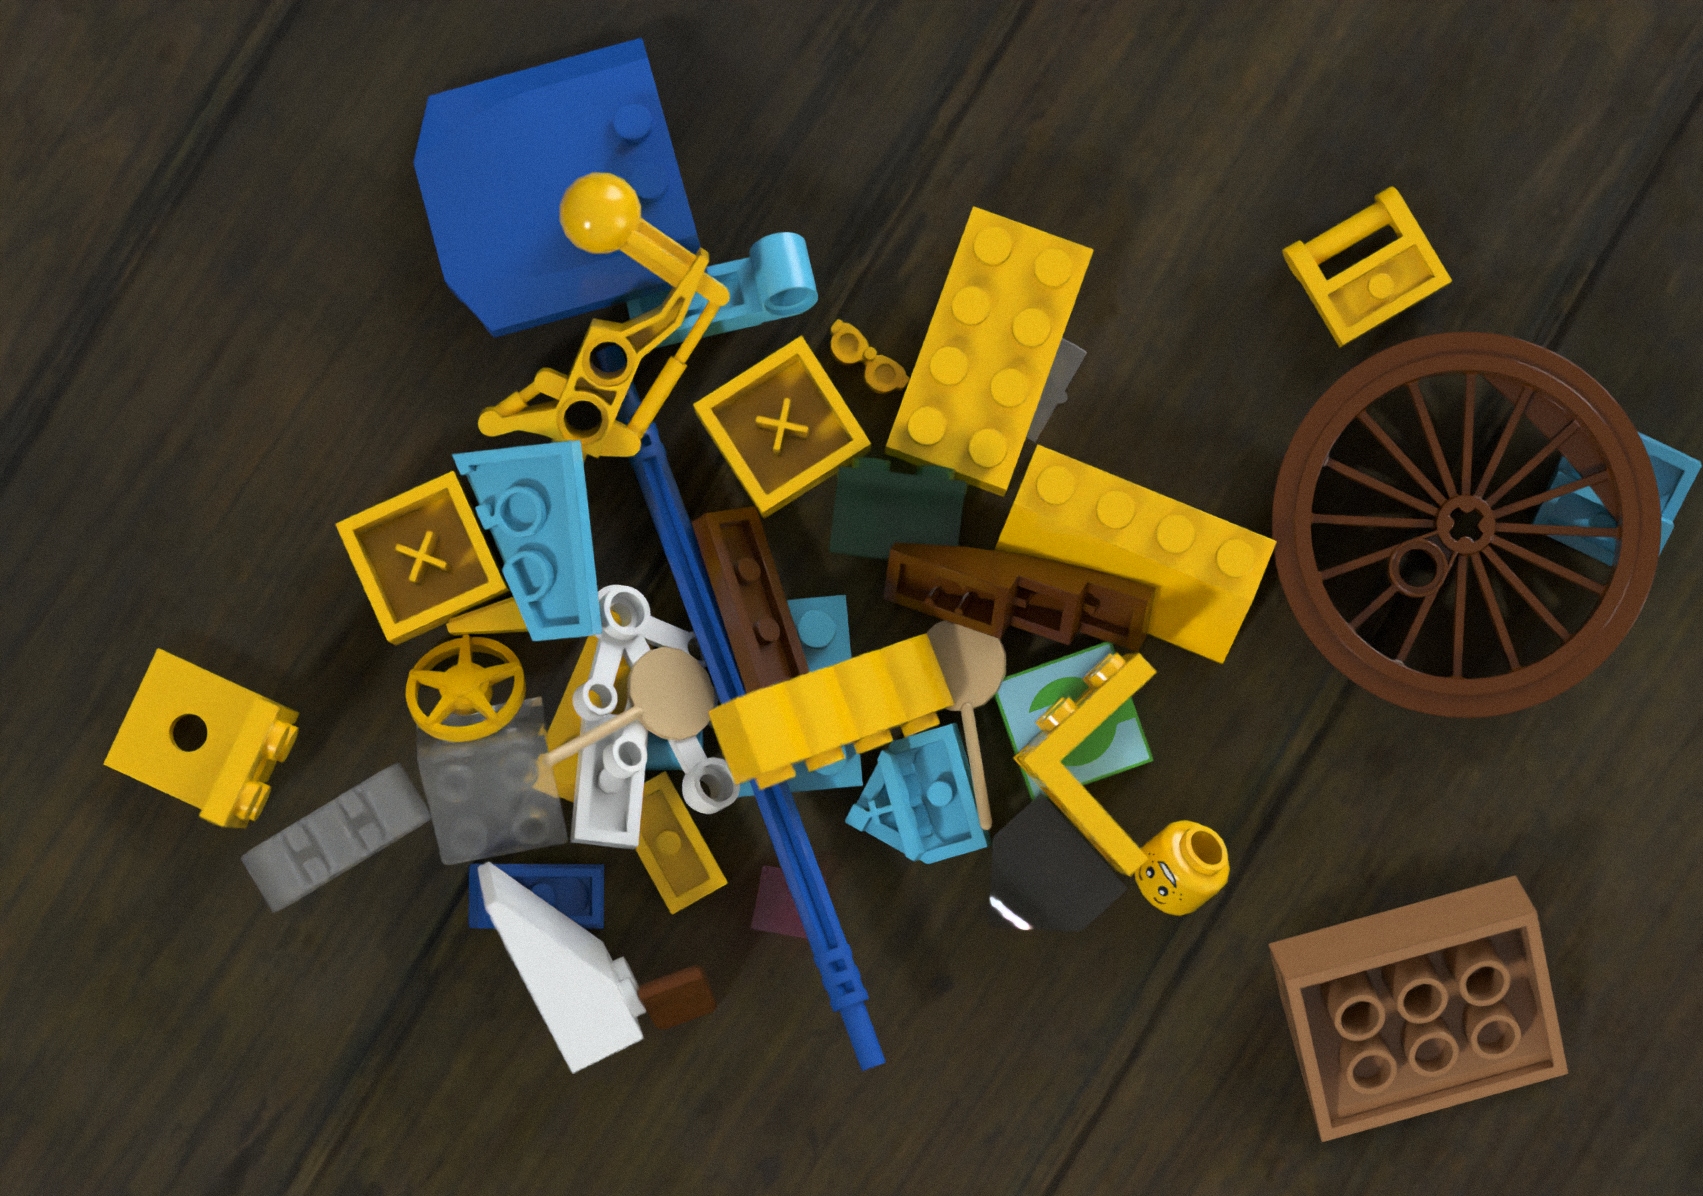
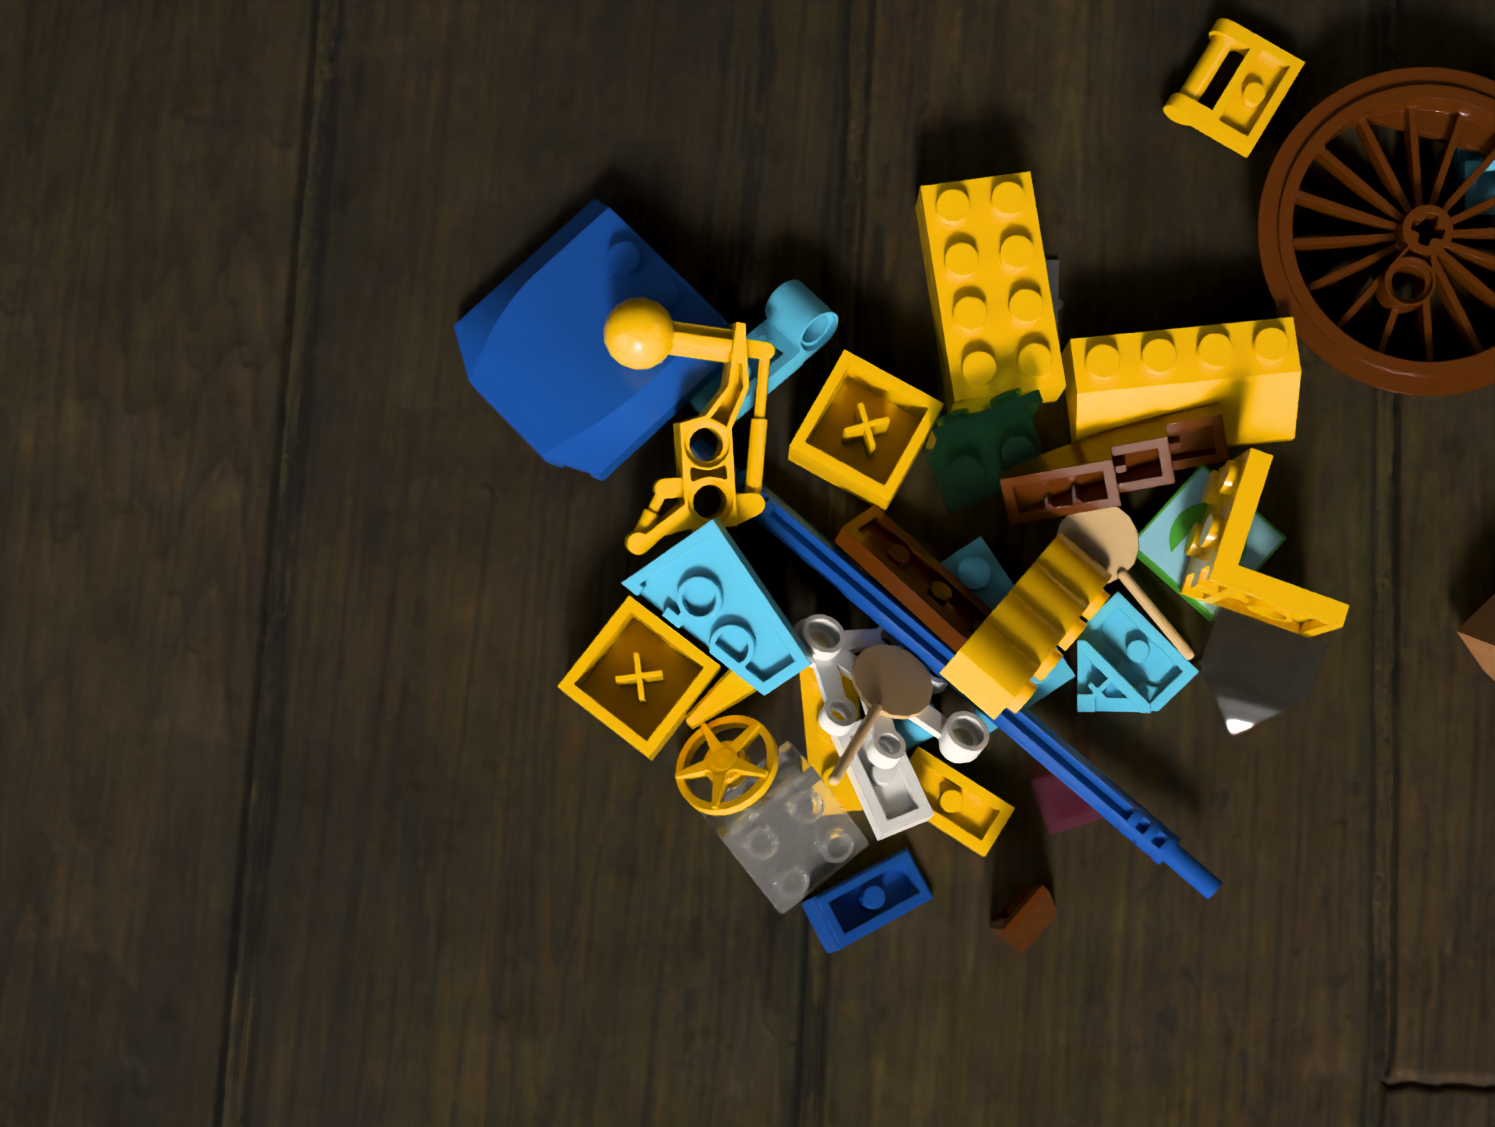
camera: 25 degrees left, 5 degrees down
yellow bracket [103,648,300,828] -> none
clear beam [240,762,432,913] -> none
white slope [477,862,647,1073] -> none
yellow piece [830,319,910,394] -> none
yellow head [1135,820,1230,916] -> none

